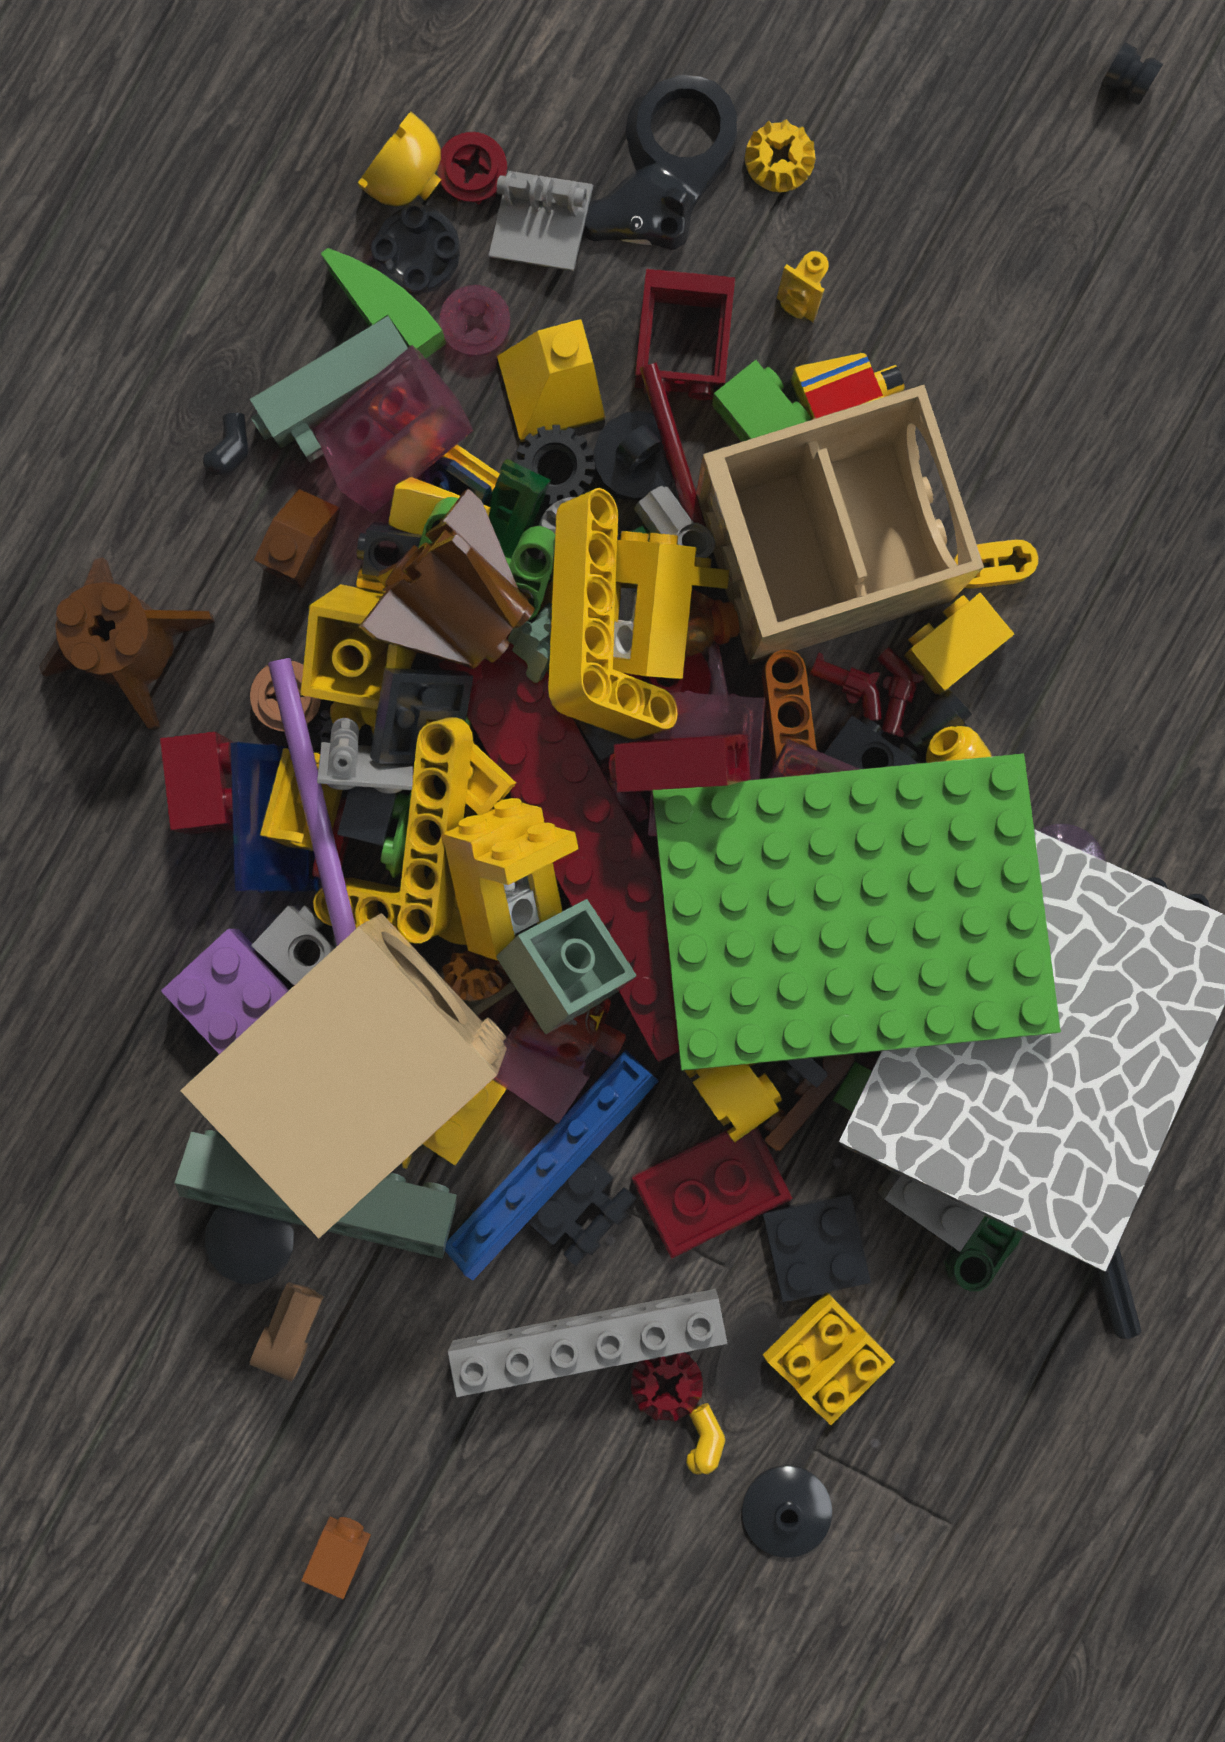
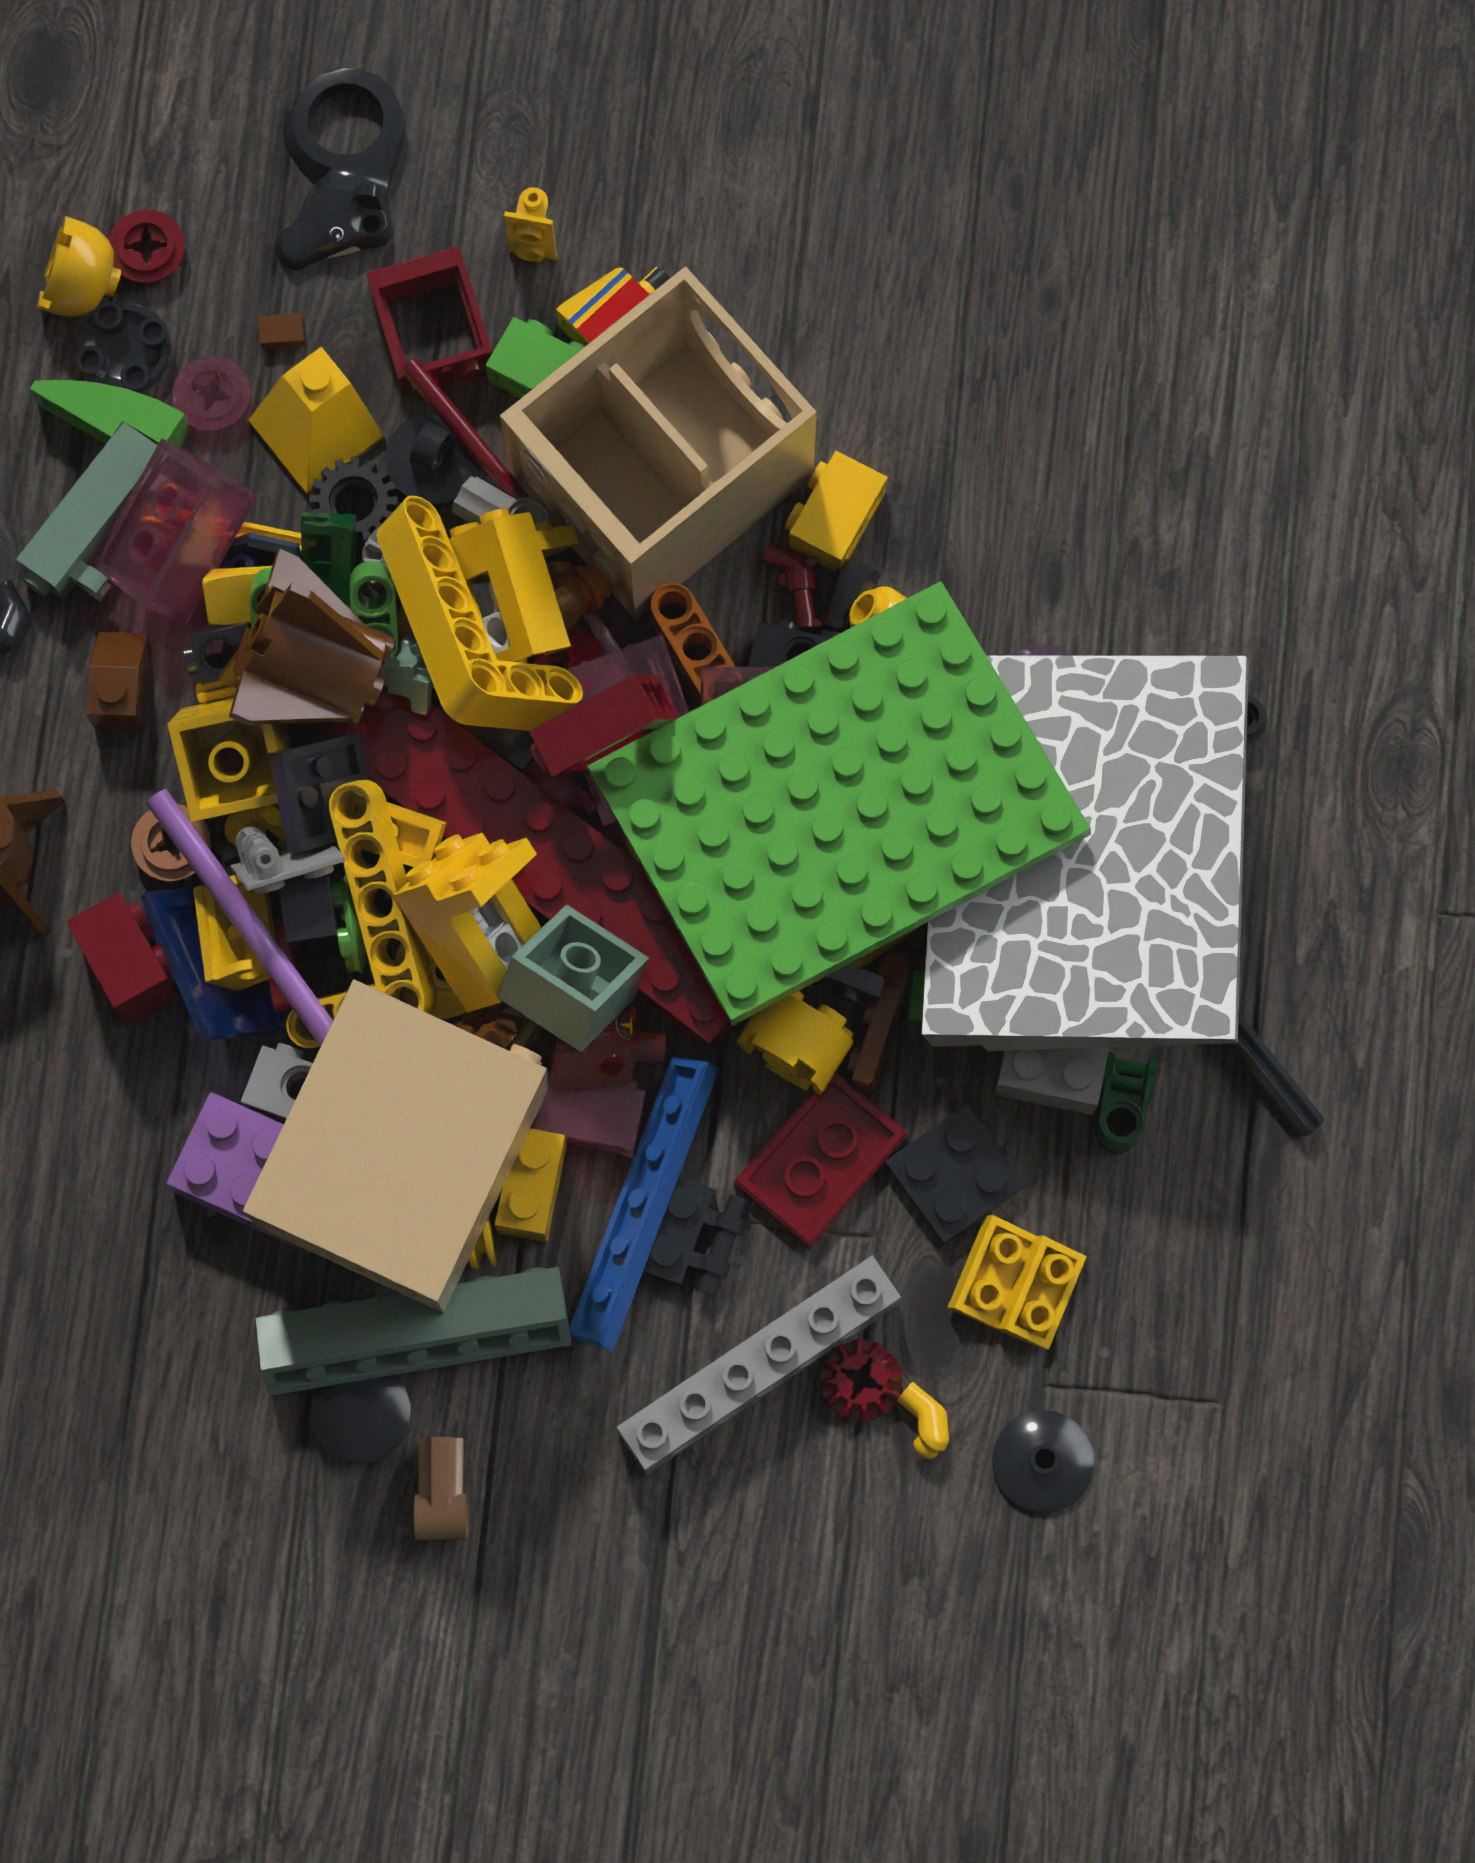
camera: 25 degrees left, 10 degrees down
dark orange brick [301,1516,371,1599] -> none
light grey hinge [489,171,593,271] -> none
yellow gear [745,119,816,192] -> none
dark red piece [810,652,882,721] -> none
yellow beam [953,539,1038,589] -> none
none -> reddish brown piece [258,313,305,349]

